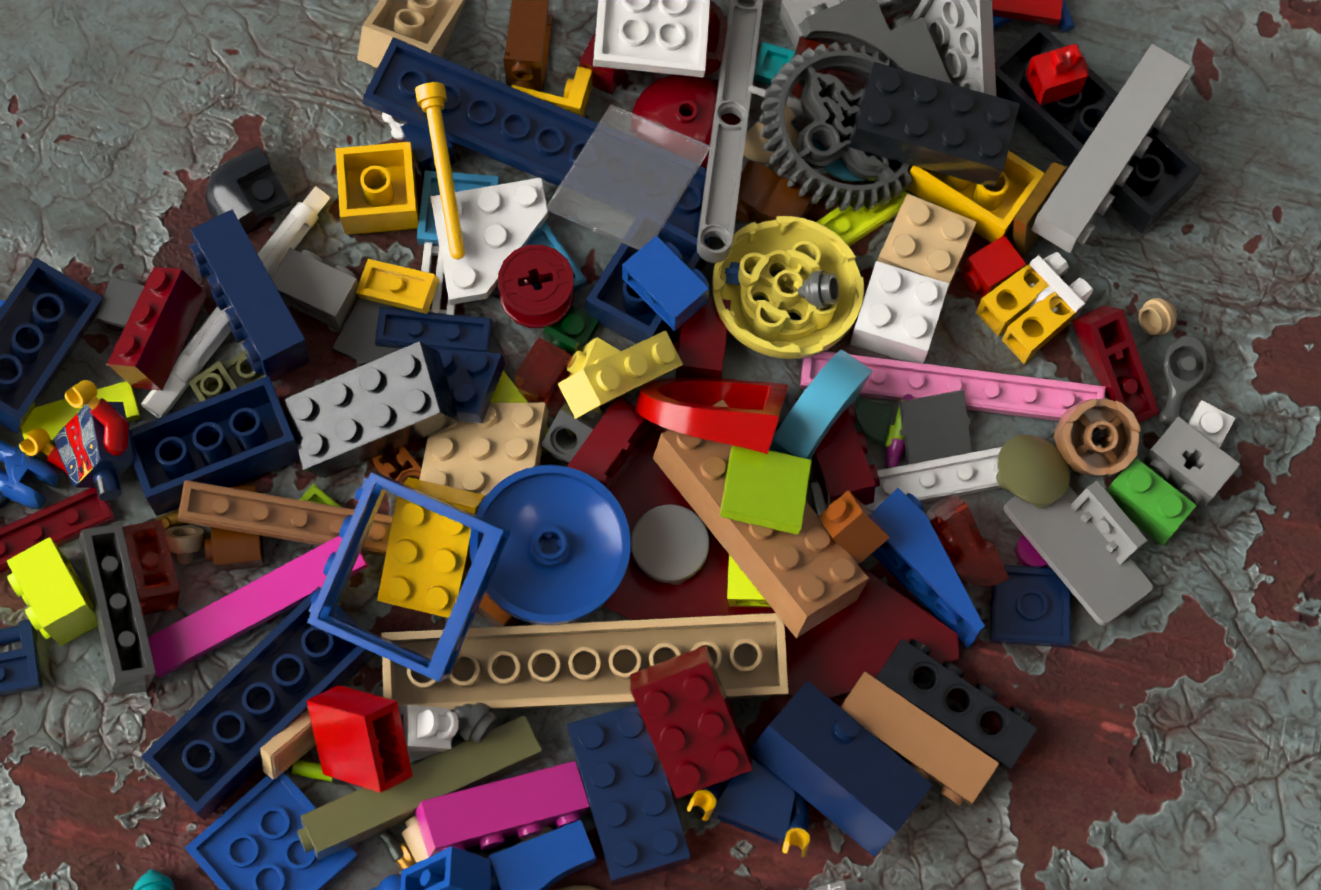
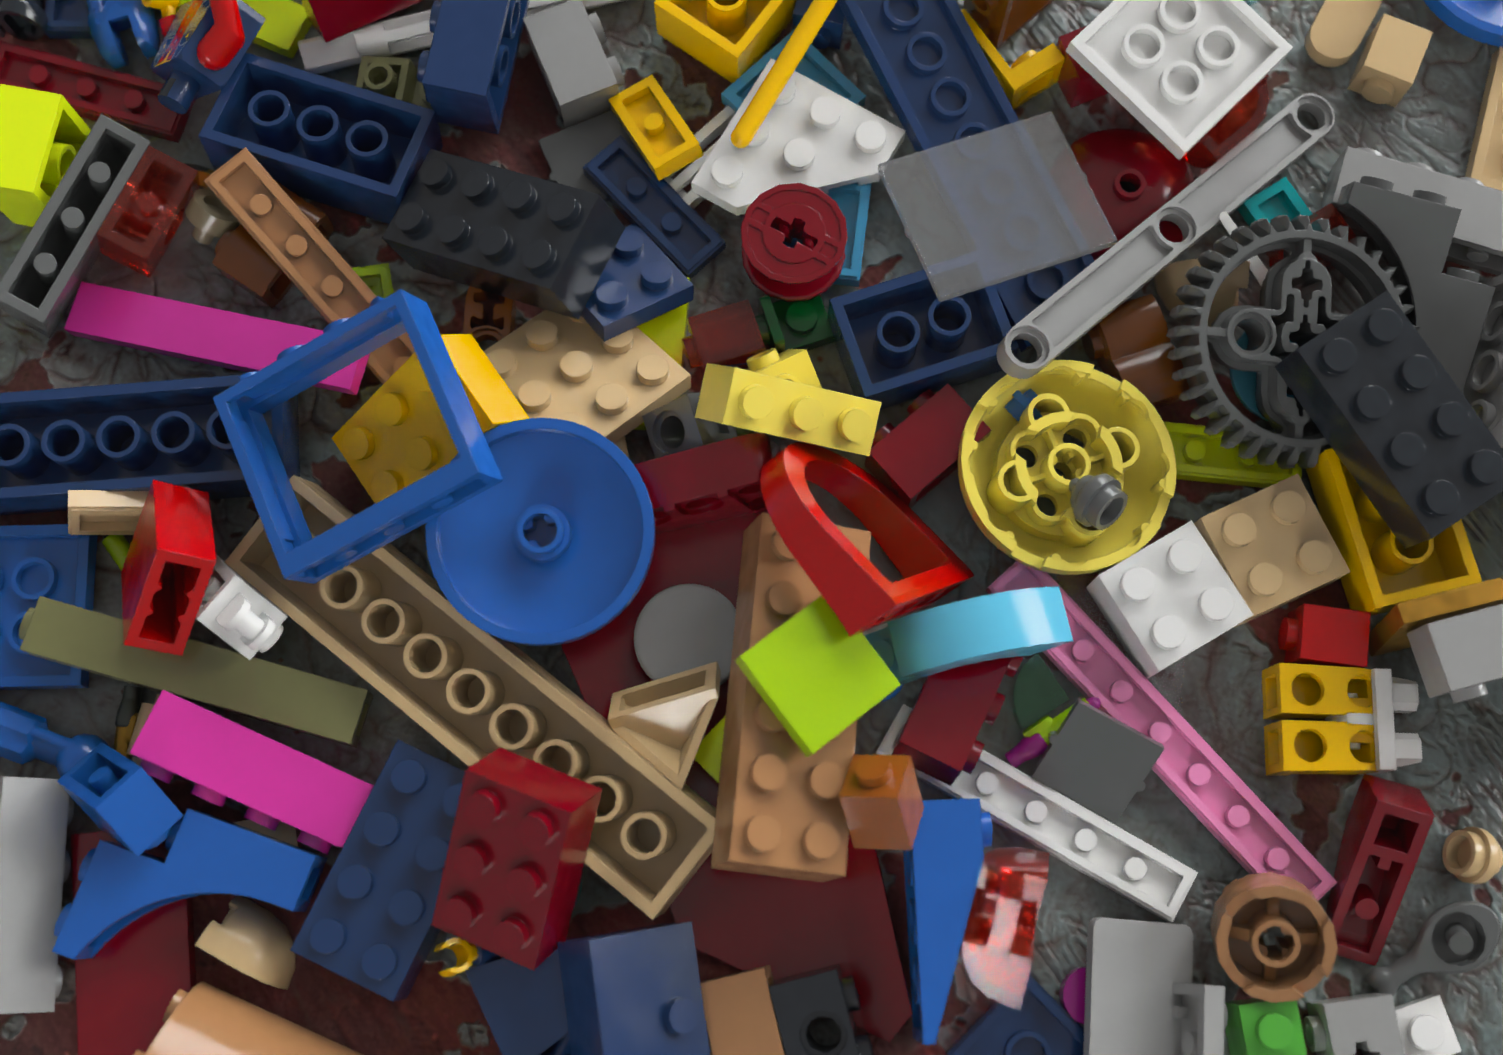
camera: 45 degrees right, 5 degrees up
dark grey plate [454,702,498,744] -> none
blue brick [622,235,709,331] -> none
olive dish [996,435,1070,509] -> none
none -> tan slope [607,661,721,791]

